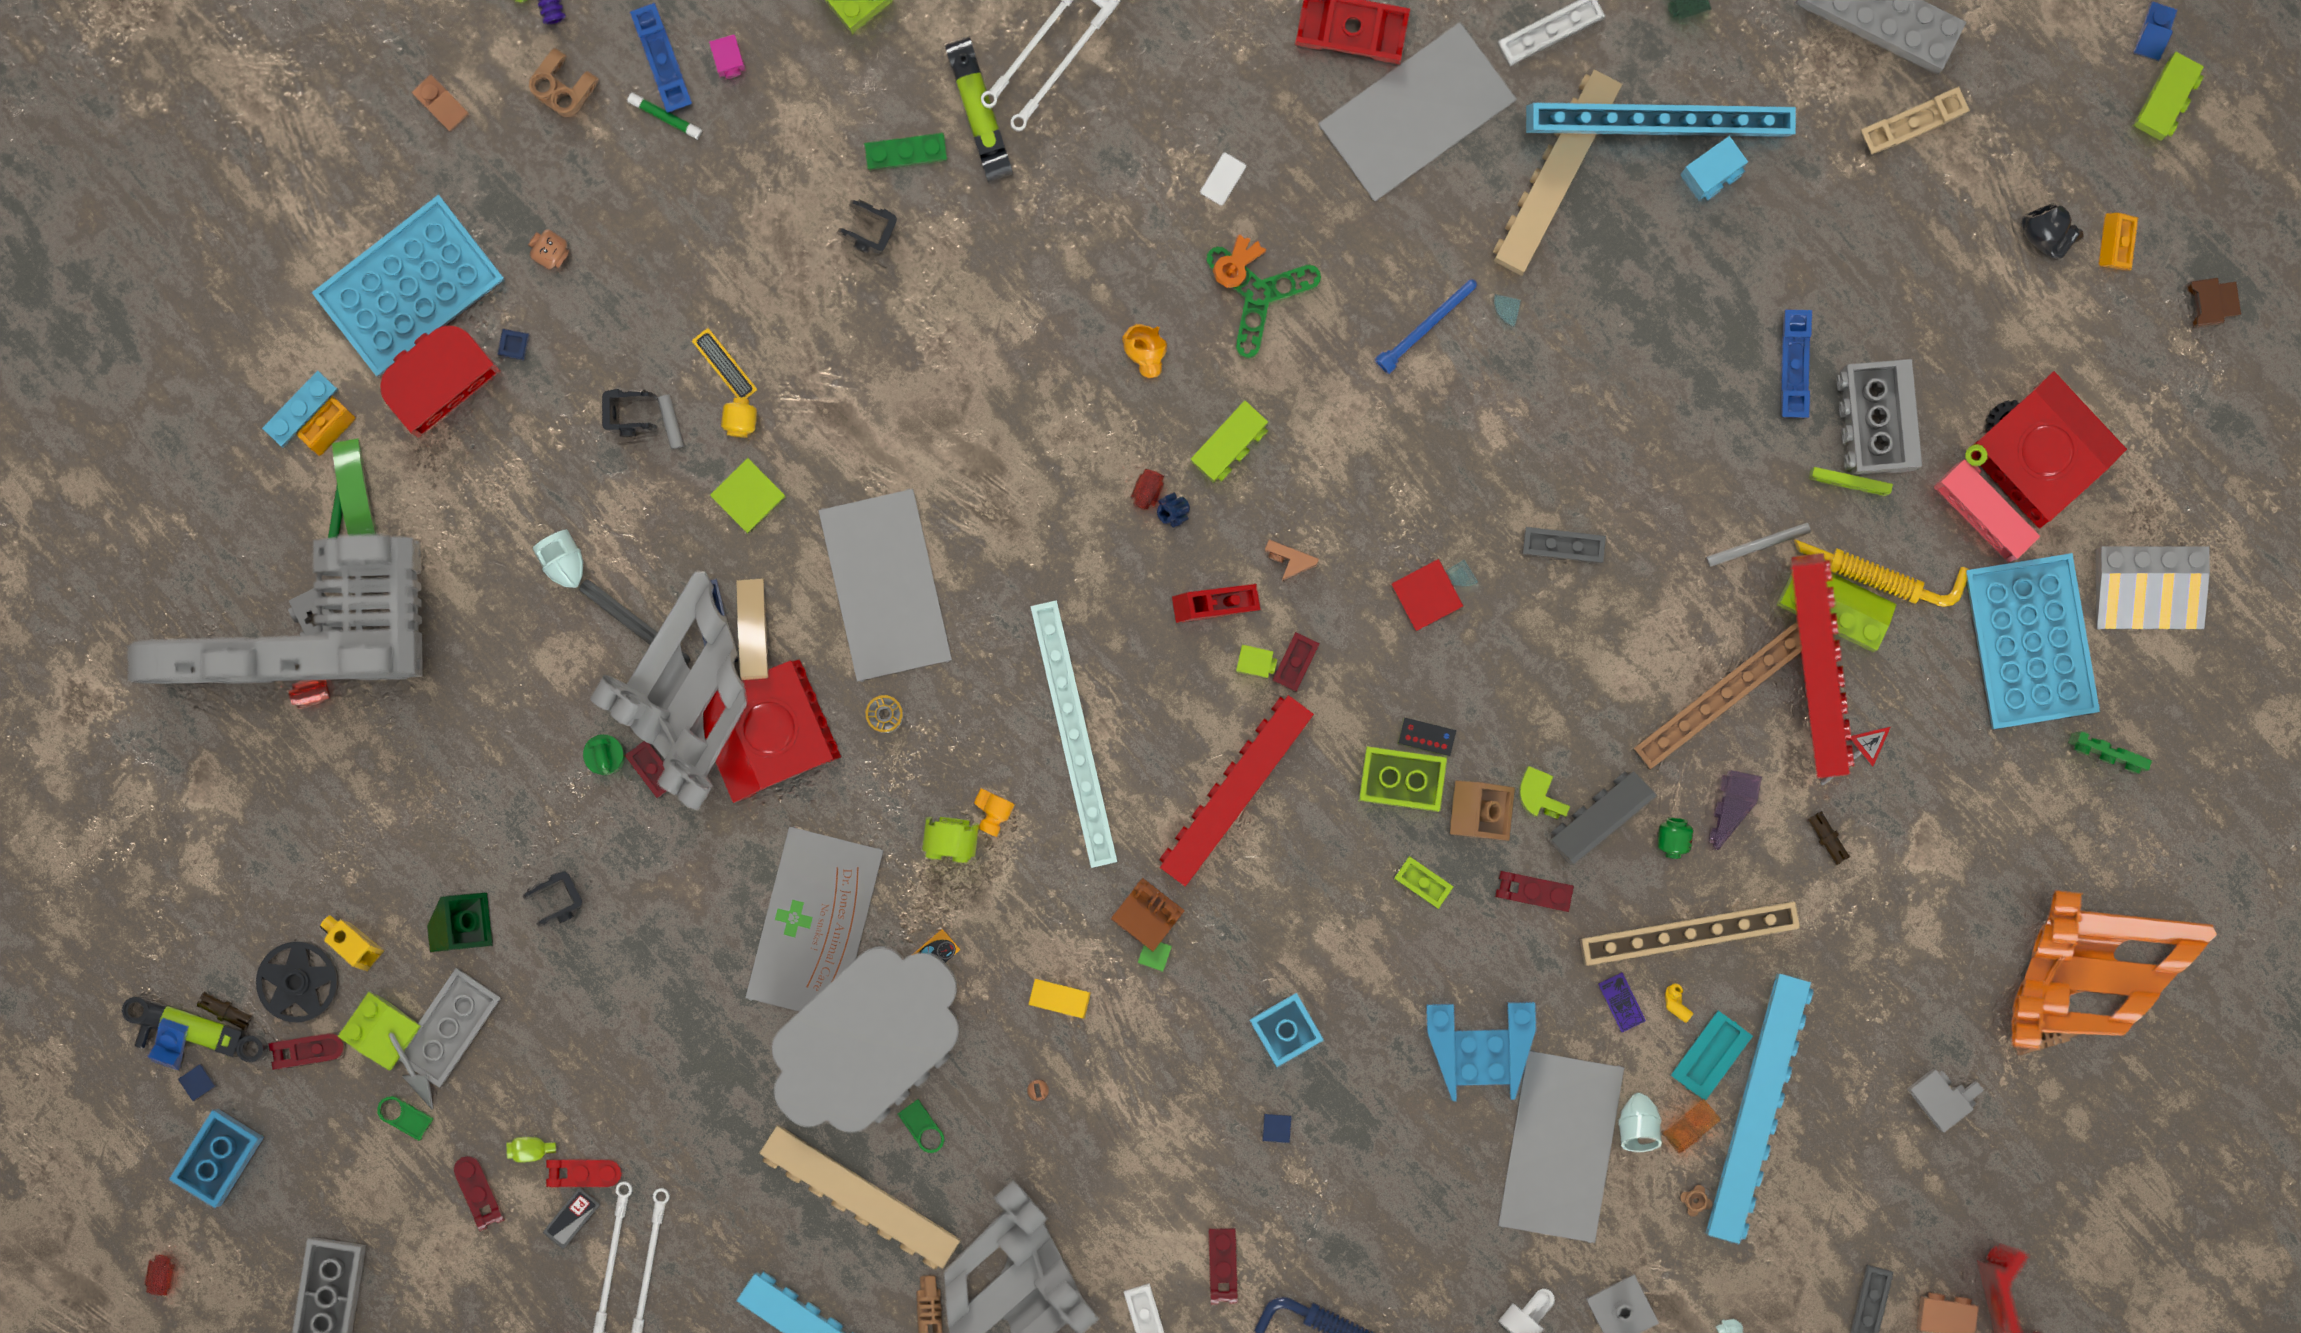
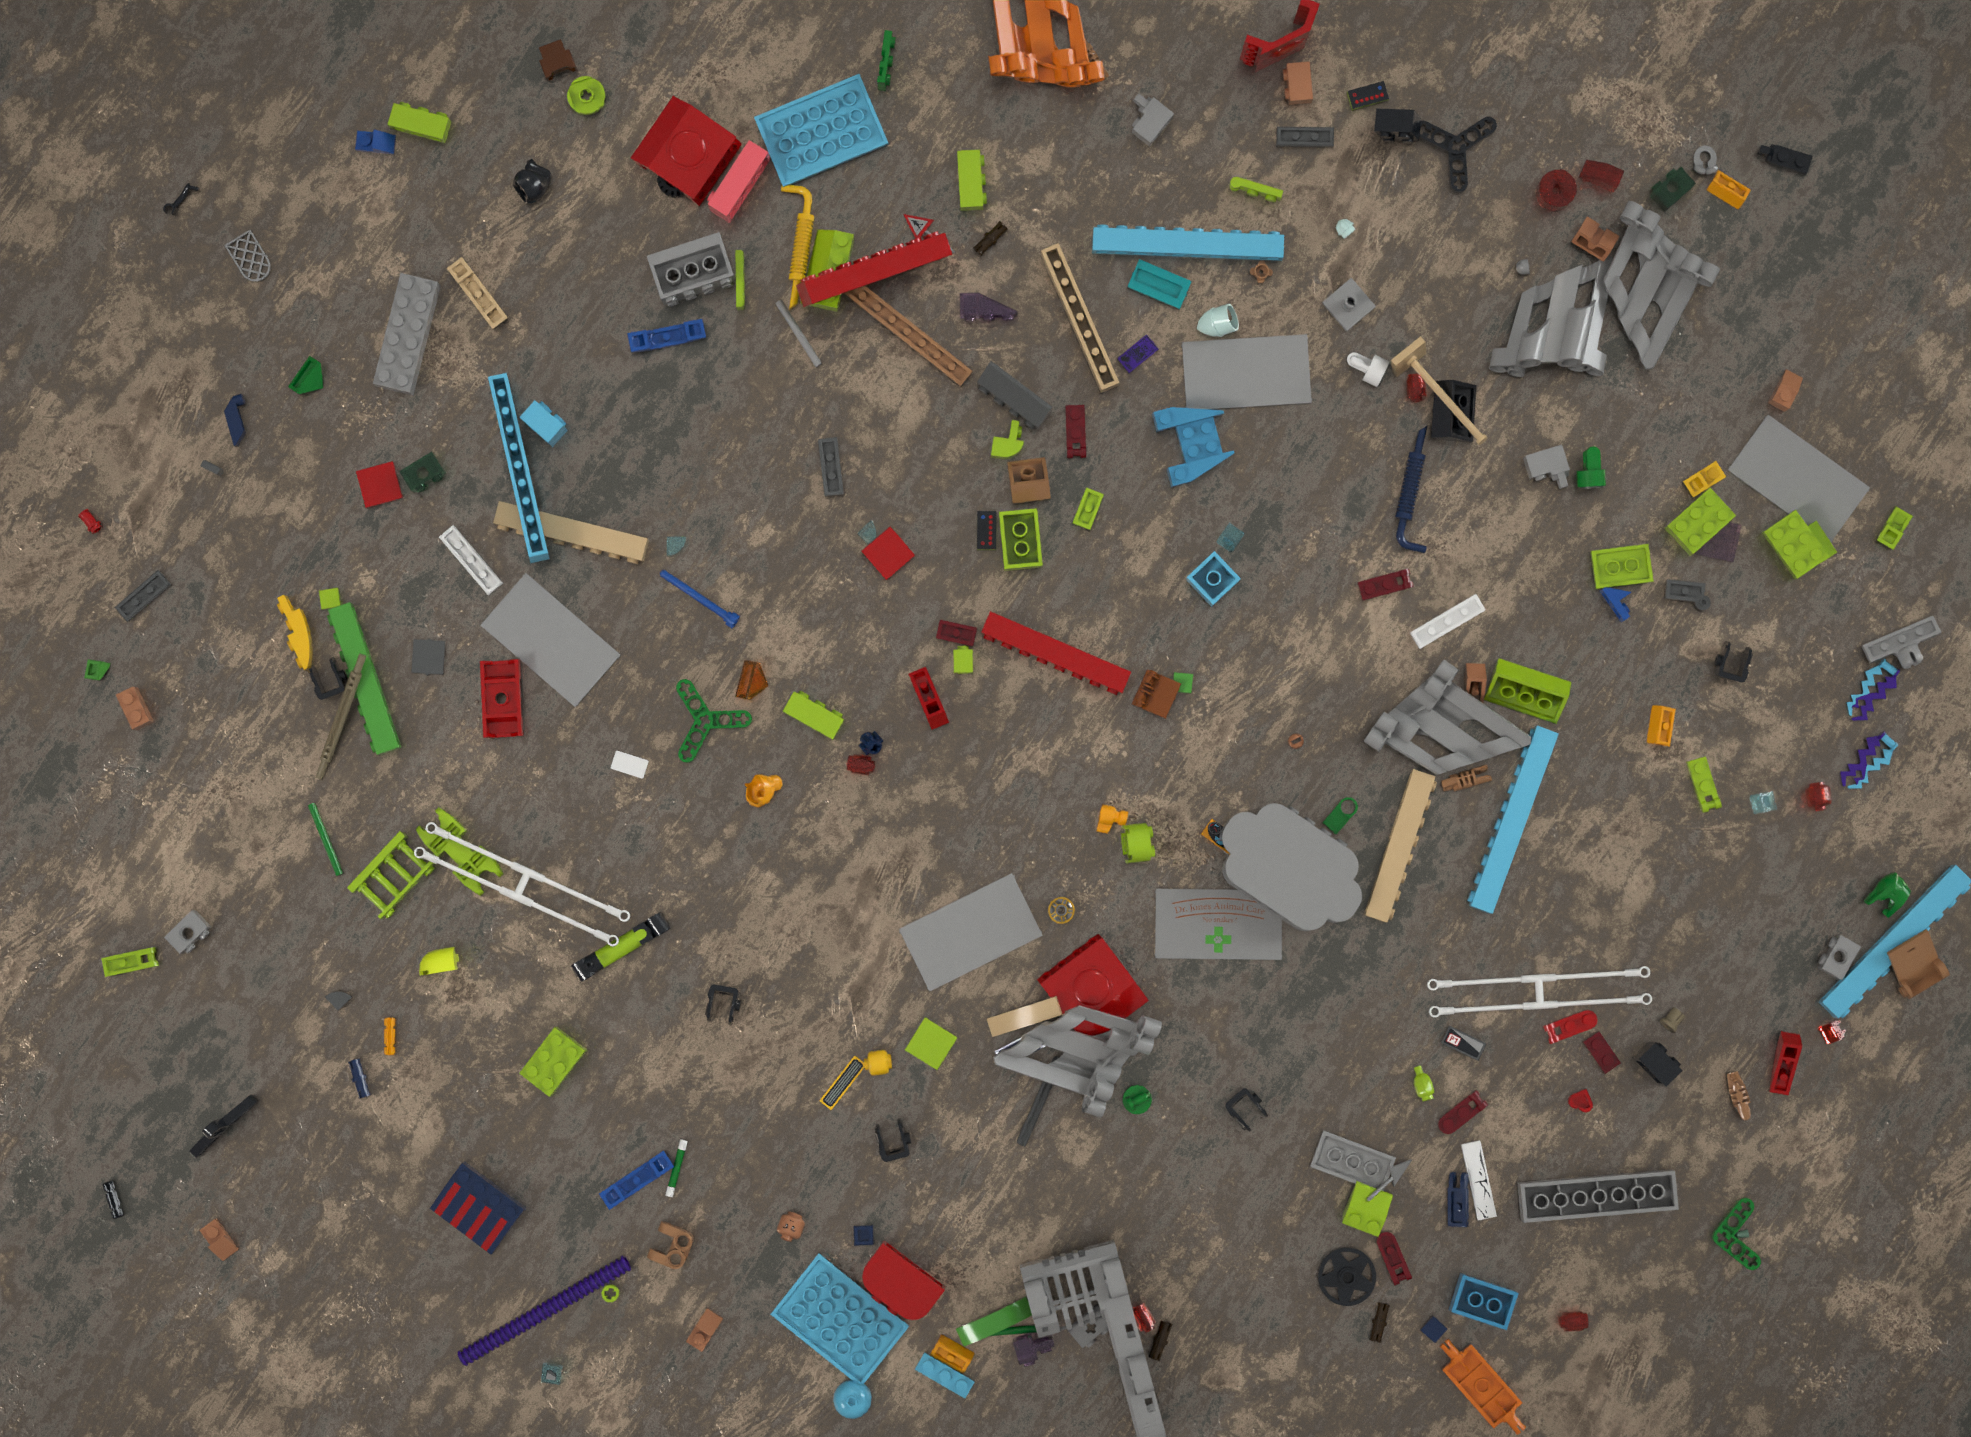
camera: 105 degrees left, 0 degrees up
black piece [122,996,268,1063] -> none
blue slope [148,1018,188,1070] -> none
yellow torso [320,915,385,972] -> none
green piece [377,1096,434,1141] -> none
dark green slope [427,892,493,952] -> none
light aqua helmet [533,529,583,588] -> none
red plate [546,1159,622,1187] -> none
dark red plate [625,741,667,799] -> none
light grey piece [657,394,684,449] -> none
dark pink brick [709,34,746,78] -> none
green plate [864,133,947,171] -> none
yellow slope [1028,979,1091,1019] -> none
light aqua plate [1030,600,1117,868] -> none
orange piece [1213,234,1266,288] -> none
dark blue tile [1262,1114,1291,1143] -> none
nougat slope [1264,540,1319,581] -> none
green head [1657,818,1694,859] -> none
clear orange brick [1661,1099,1721,1154] -> none
yellow arm [1665,984,1693,1023] -> none
lime pin [1966,444,1987,466] -> none
light grey slope [2095,546,2210,629] -> none
light orange slope [2099,212,2138,270] -> none
none -> lime plate [567,76,606,115]
none -> clear orange slope [735,660,768,700]
none -> medium azure cylinder [833,1379,872,1419]
none -> lime brick [957,149,987,211]
none -> clear purple brick [1013,1333,1055,1367]
none -> dark brown pin [1148,1320,1173,1361]
none -> clear light blue slope [1217,523,1245,552]
none -> lime plate [1229,177,1283,202]
none -> orange plate [1439,1338,1526,1435]
none -> dark blue hinge [1448,1172,1469,1227]
none -> white tile [1461,1140,1497,1220]

